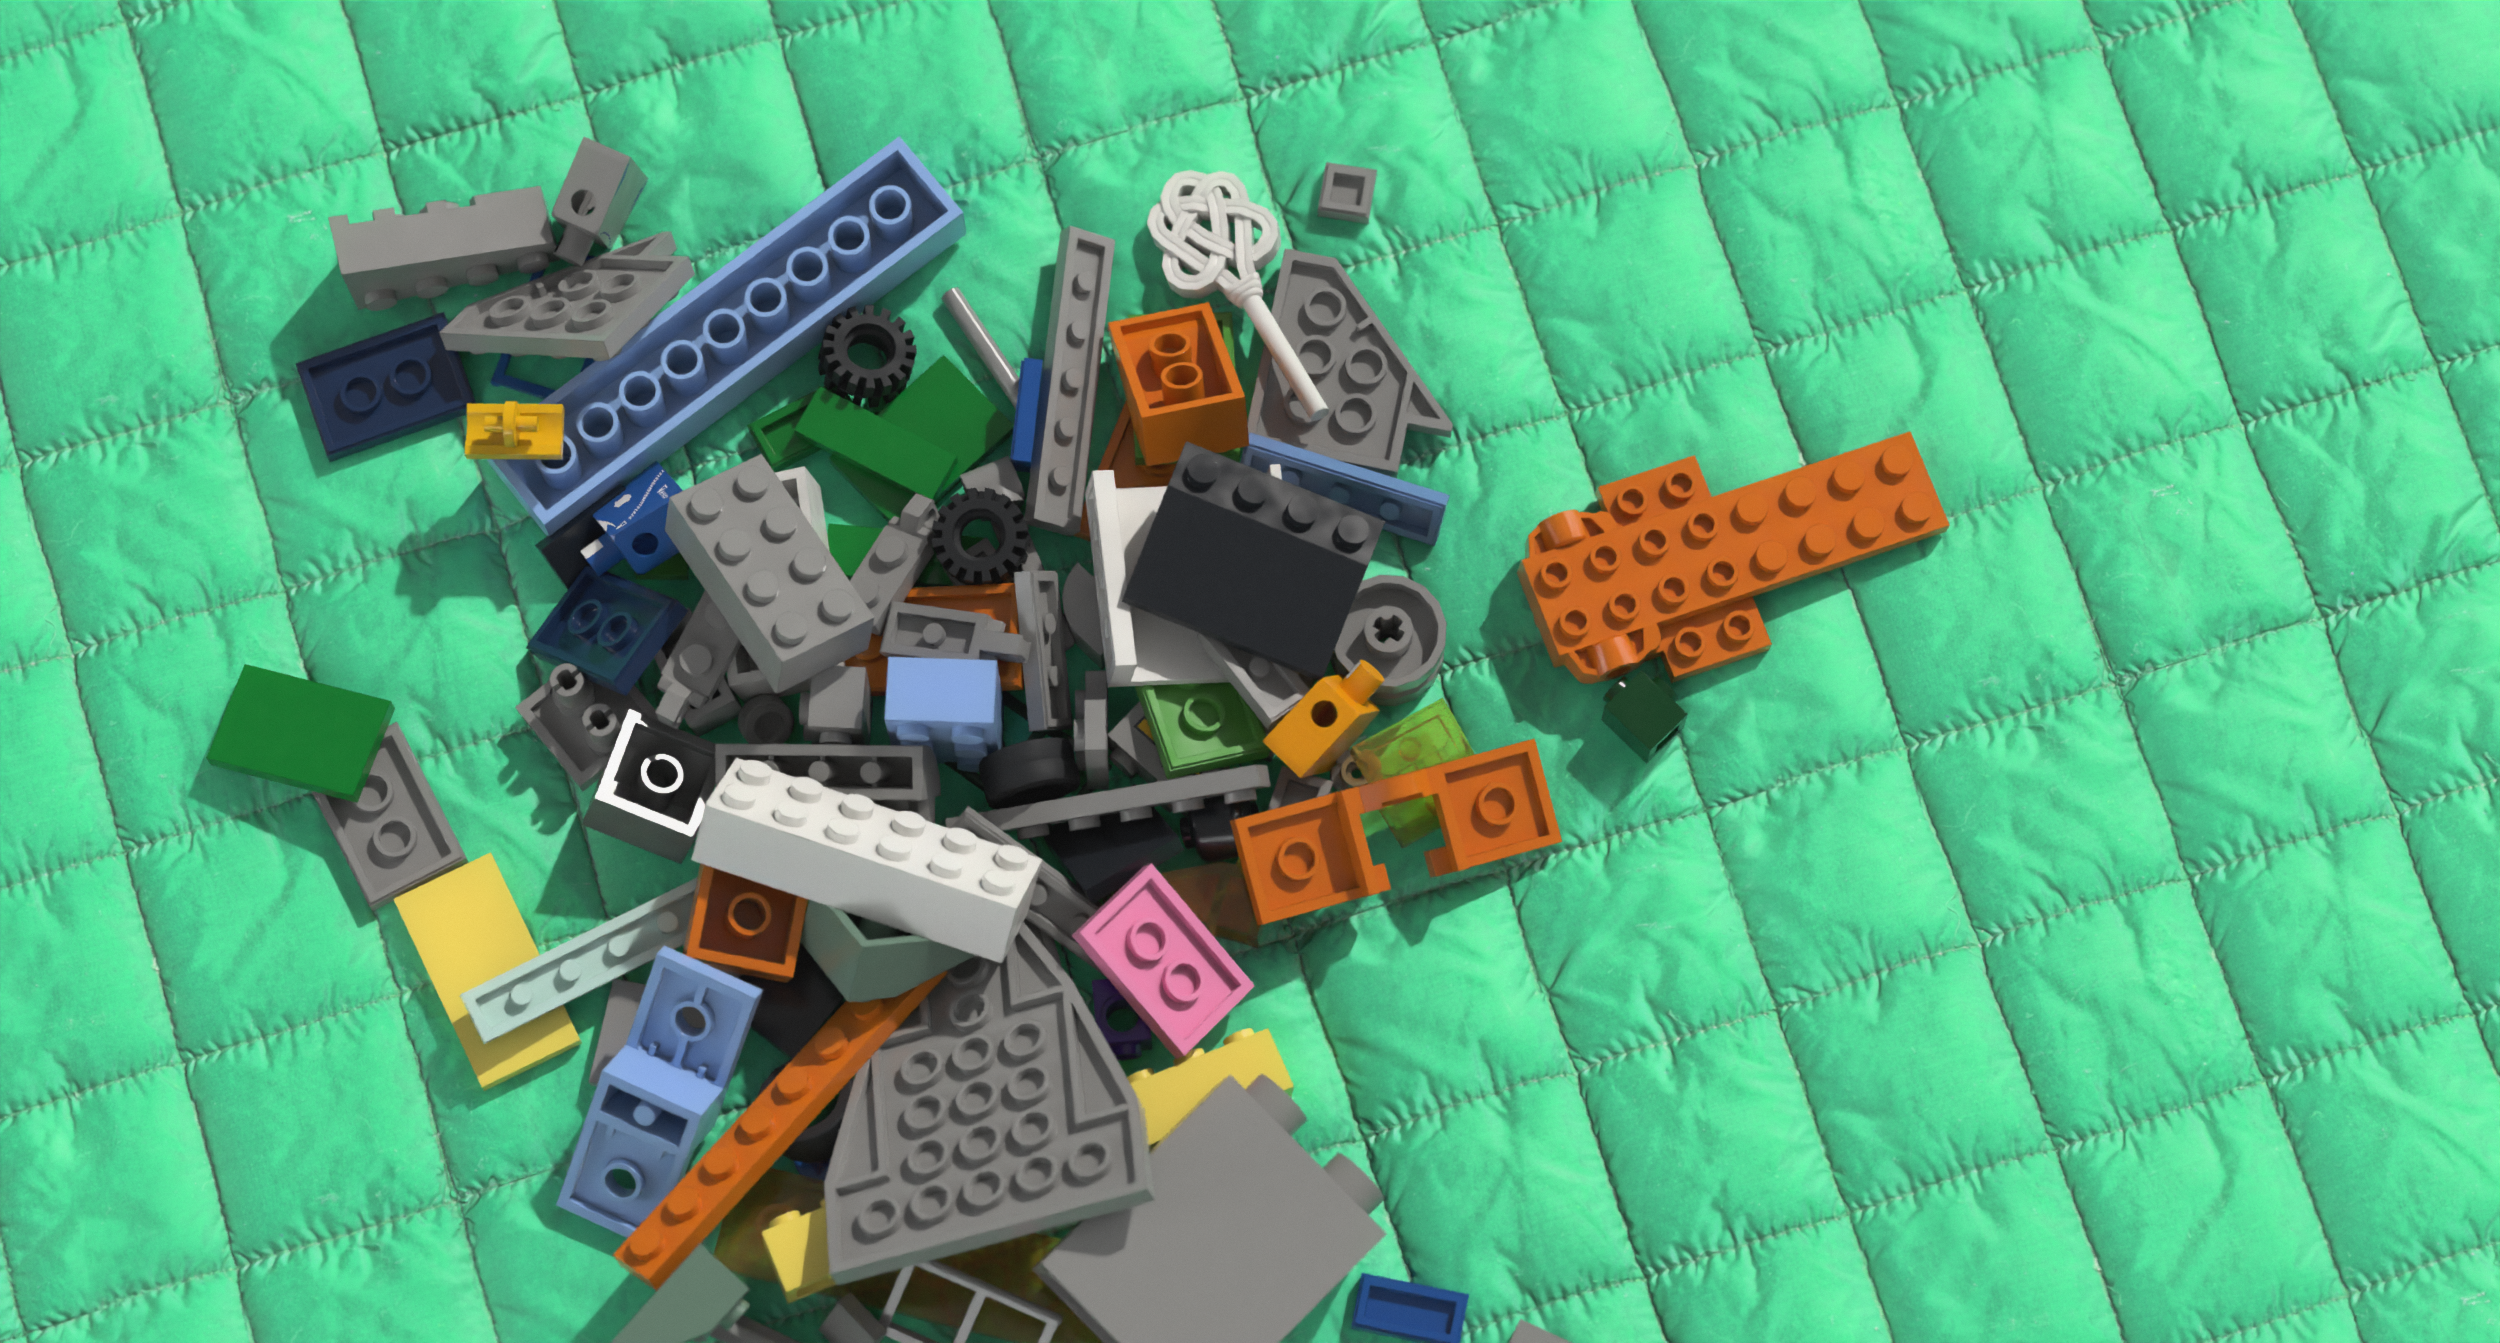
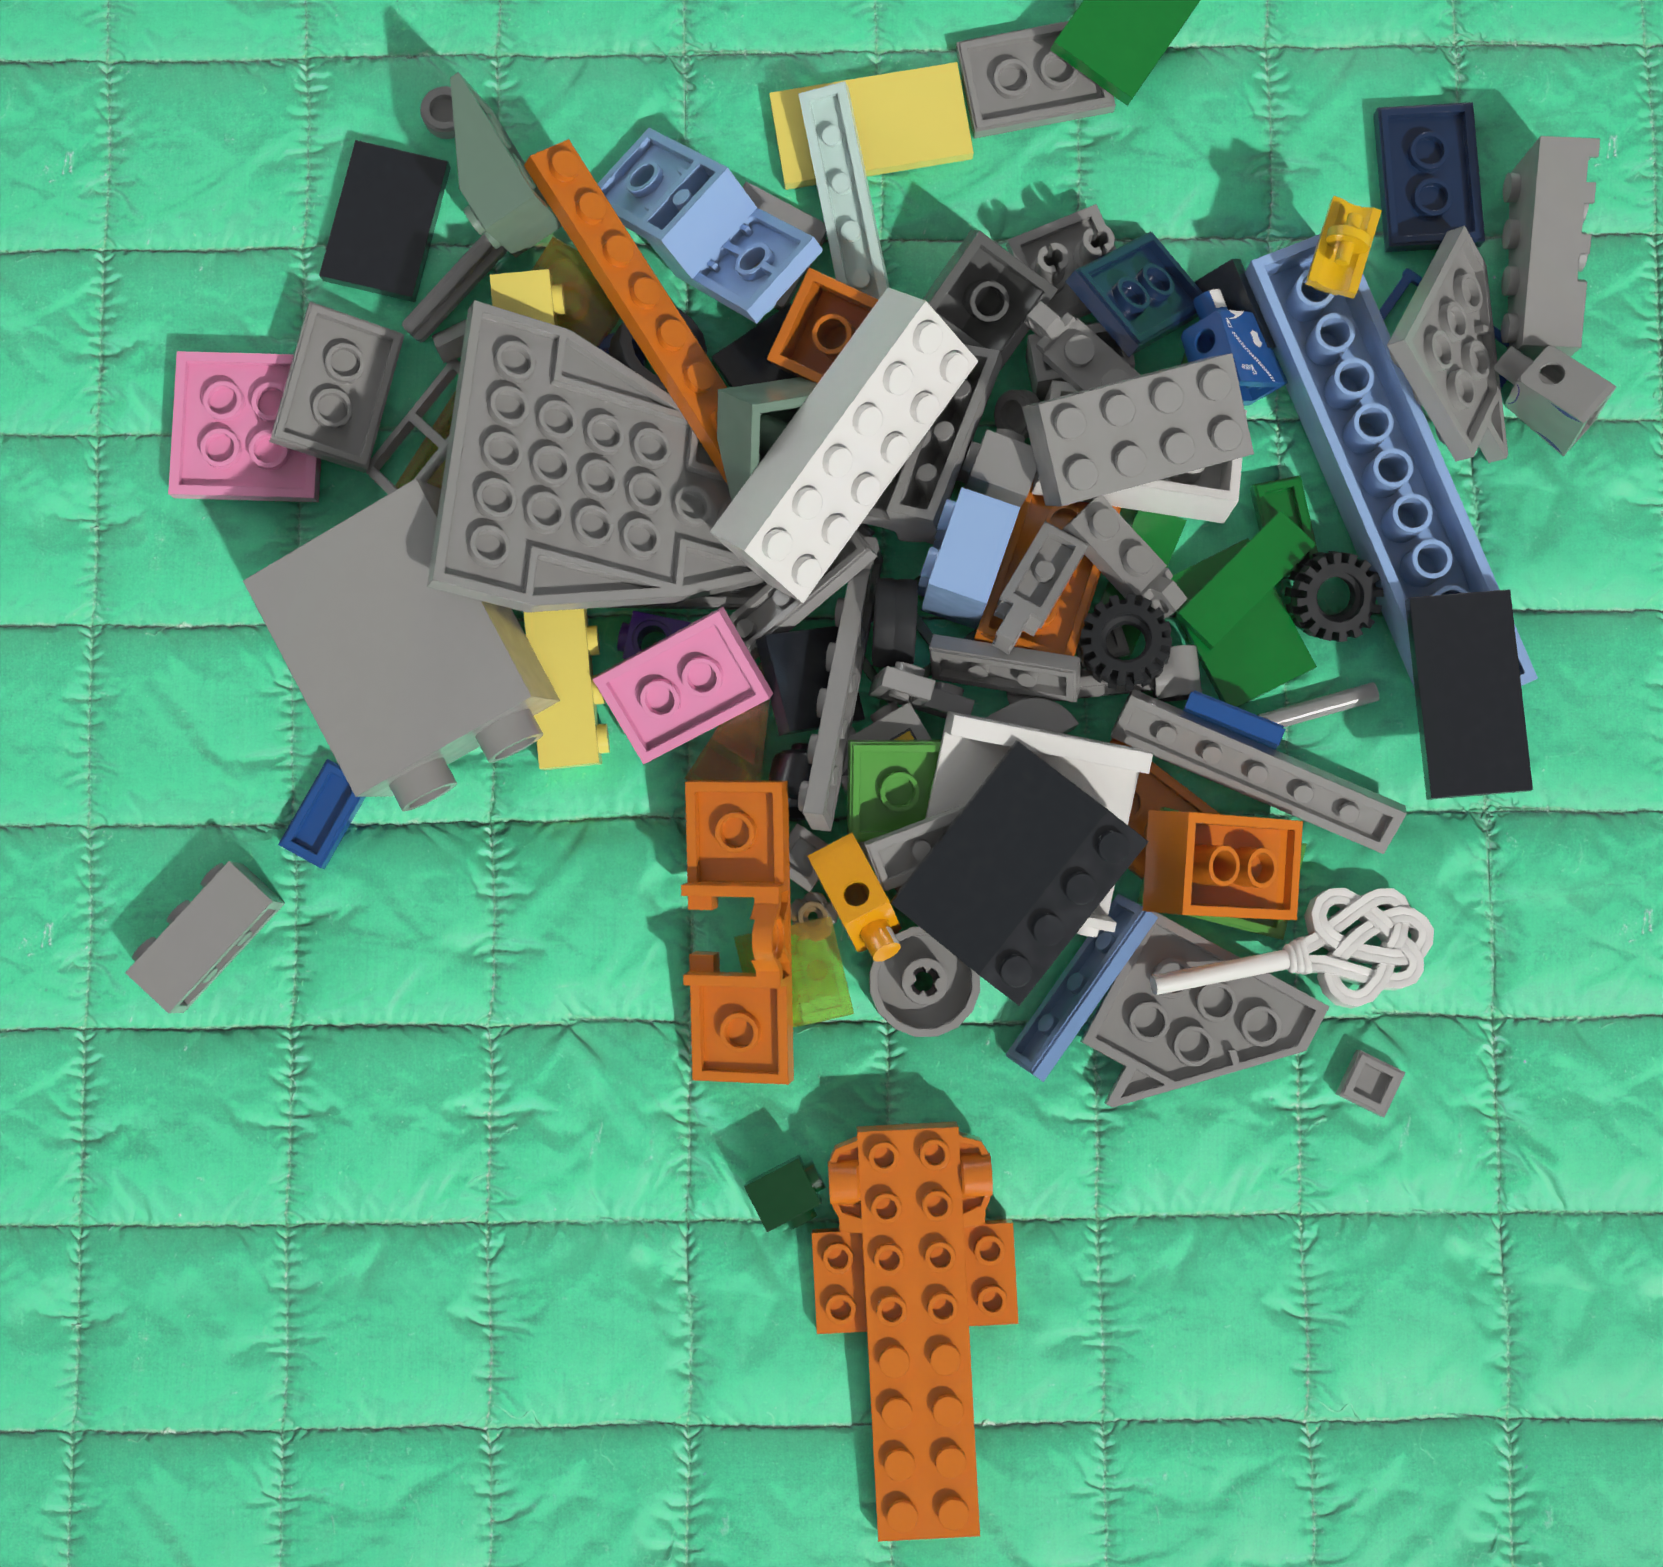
camera: 110 degrees right, 10 degrees up
none -> black tile [1405,589,1533,800]

